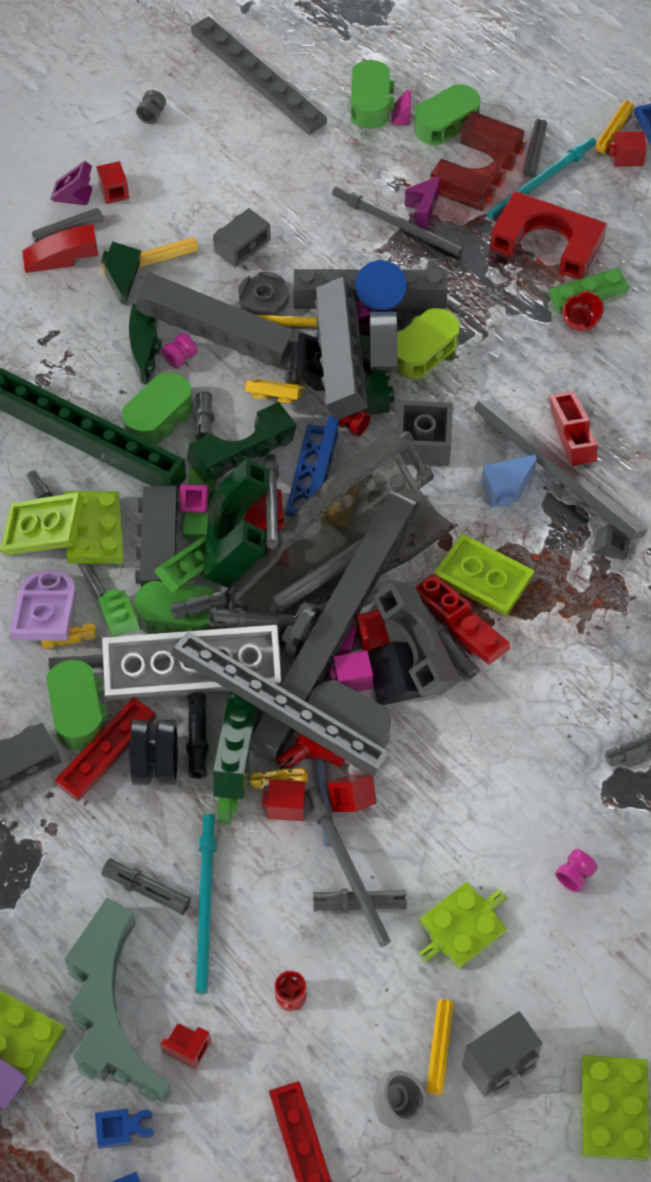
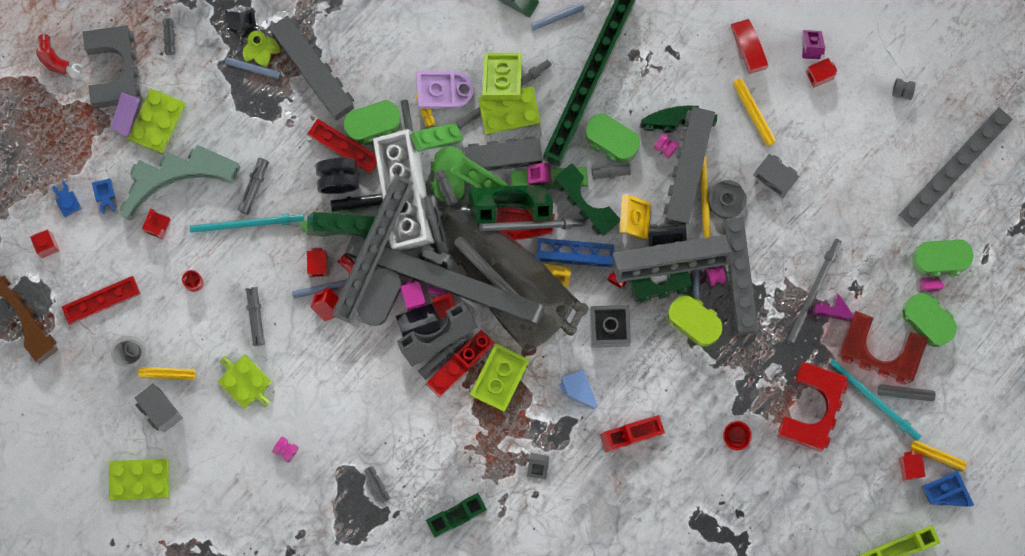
camera: 80 degrees right, 20 degrees up
dark grey axle [32,208,103,243] -> none
dark green slope [101,241,141,305] -> none
yellow axle [250,767,308,789] -> none
dark grey bar [305,786,391,947] -> none
blue tile [355,260,407,312] -> none
dark grey arch [370,312,397,371] -> none
dark grey tile [474,401,647,539] -> none
bright green plate [548,268,629,314] -> none

